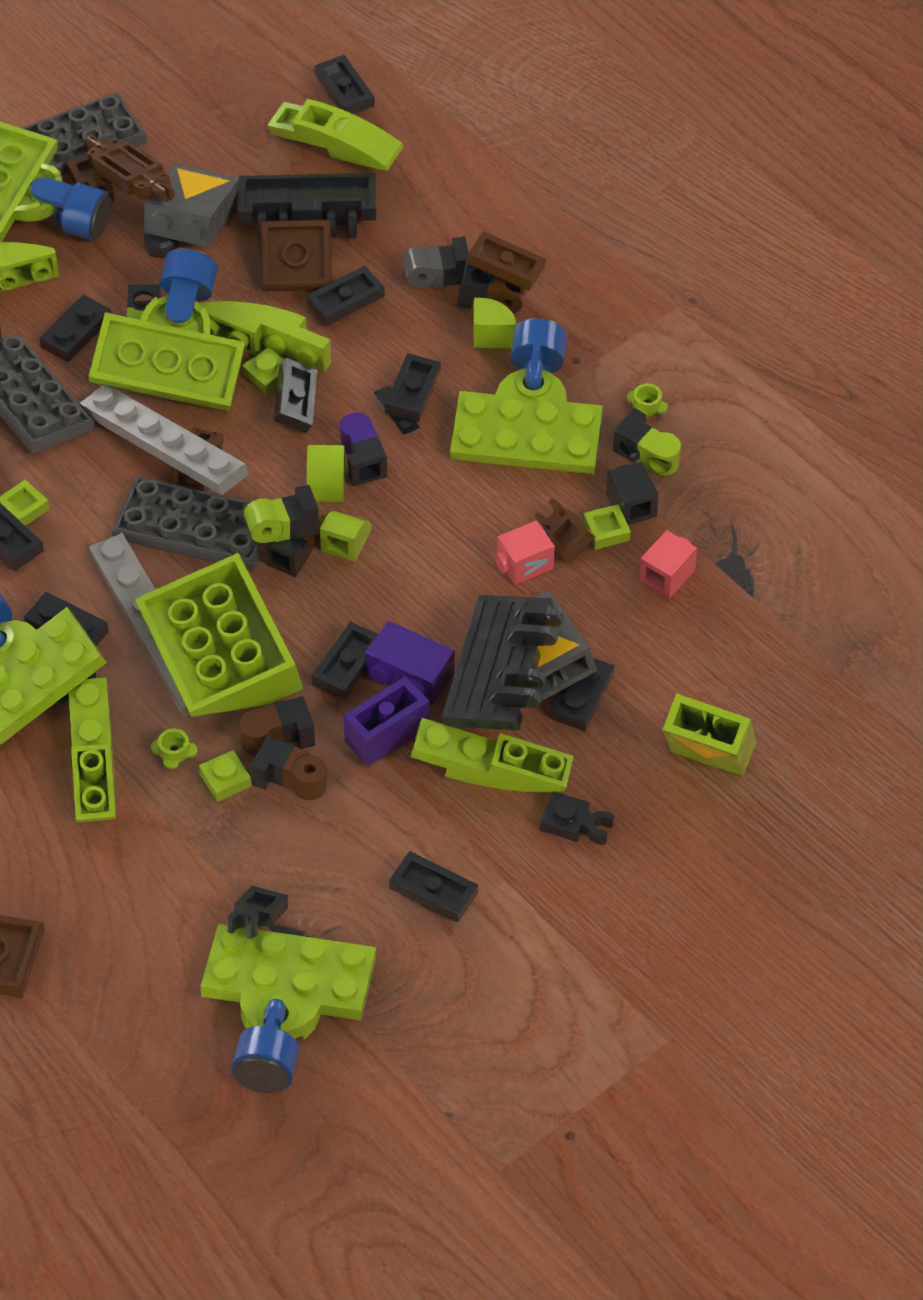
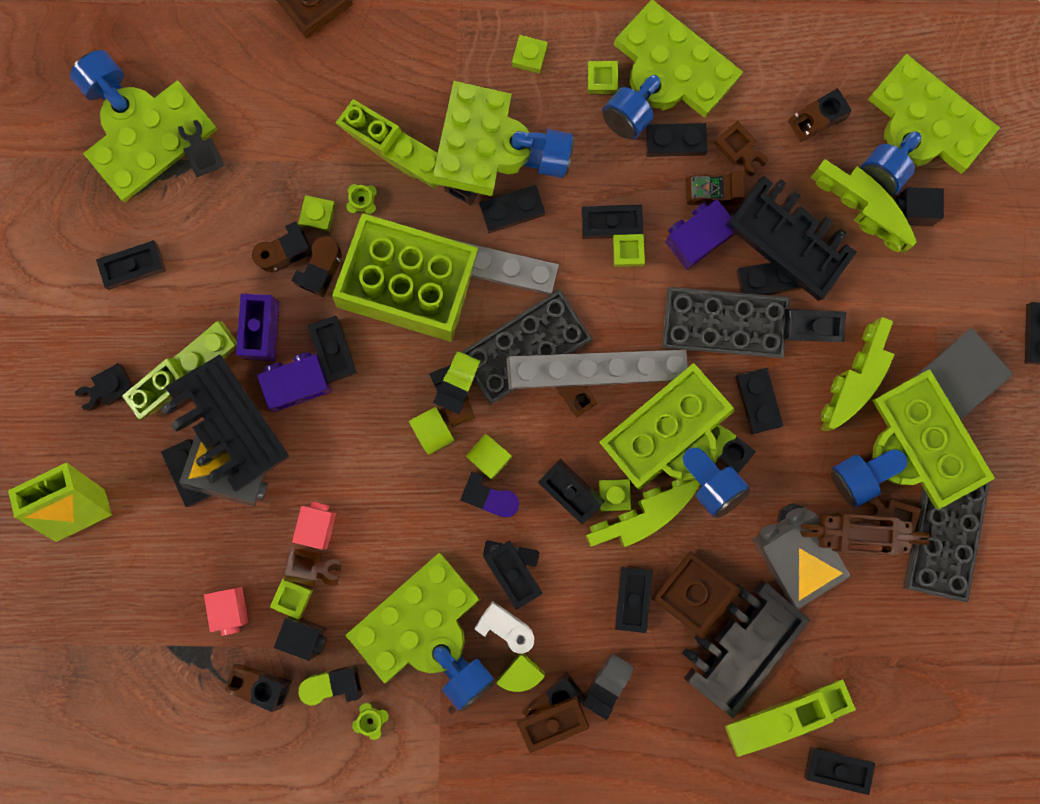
camera: 135 degrees right, 30 degrees up
none -> leg [225,664,292,712]
none -> white leg [475,601,534,654]

